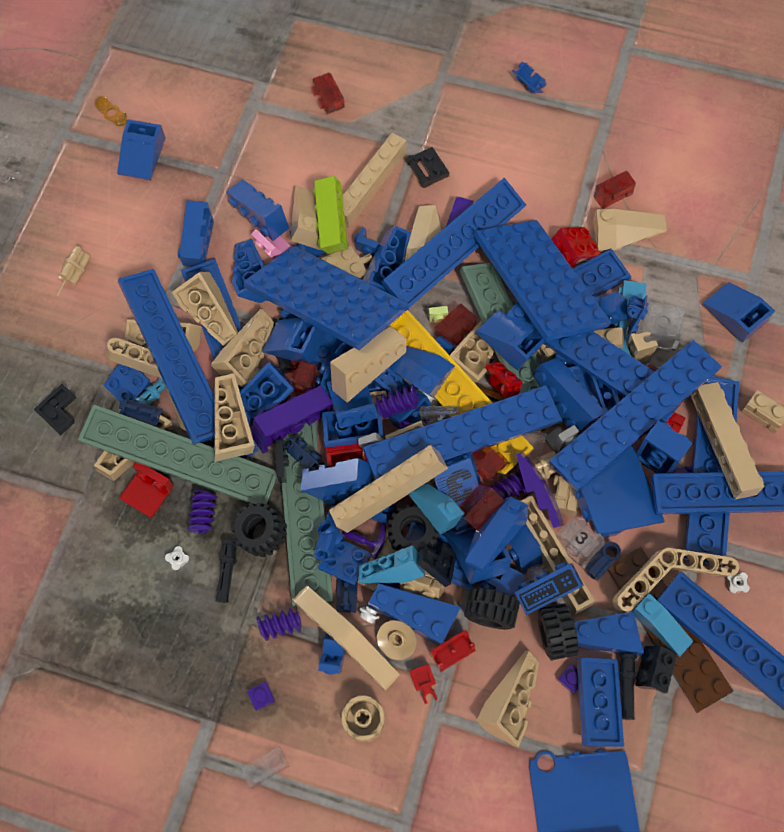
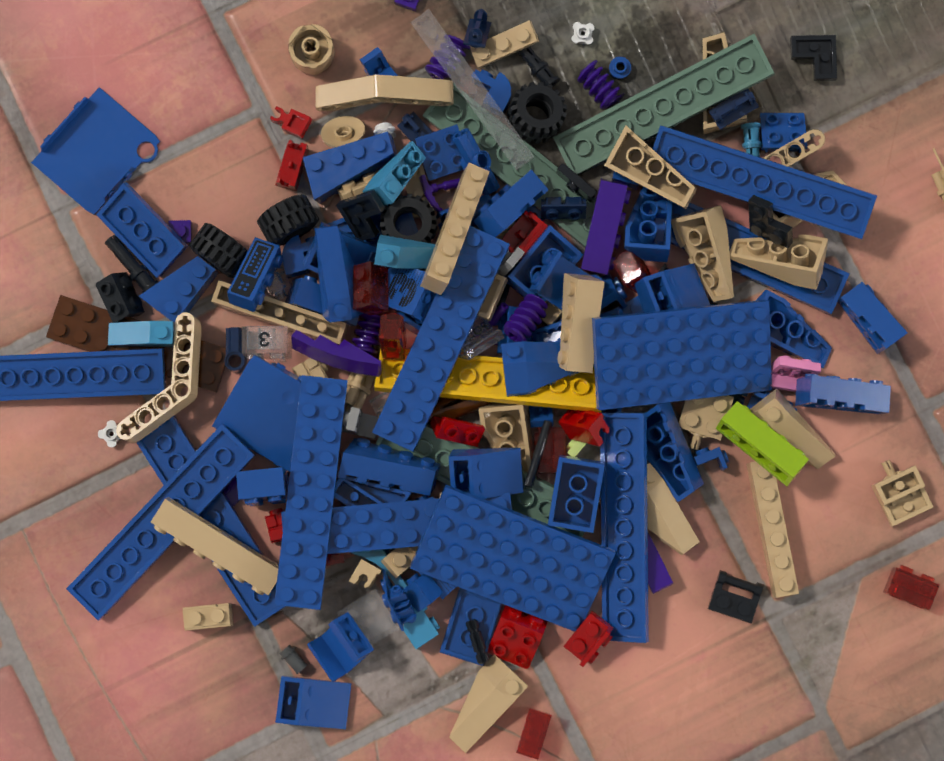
camera: 135 degrees right, 15 degrees up
red bracket [120,462,174,518] -> none
tan wedge [477,650,540,747] -> none
none -> dark grey pin [279,645,308,674]
none -> blue panel [307,612,374,683]
none -> clear brick [410,9,535,171]
none -> dark blue hinge [463,9,492,48]
none -> black axle [466,619,490,664]
none -> tan plate [470,20,539,68]
none -> blue brick [471,69,511,118]
none -> black bar [524,420,553,488]
none -> blue brick [548,455,605,533]
none -> red hinge [558,409,609,447]
none -> red bracket [563,611,614,667]
none -> blue plate [609,57,631,79]
none -> black plate [748,195,793,248]
none -> tan plate [871,460,933,527]

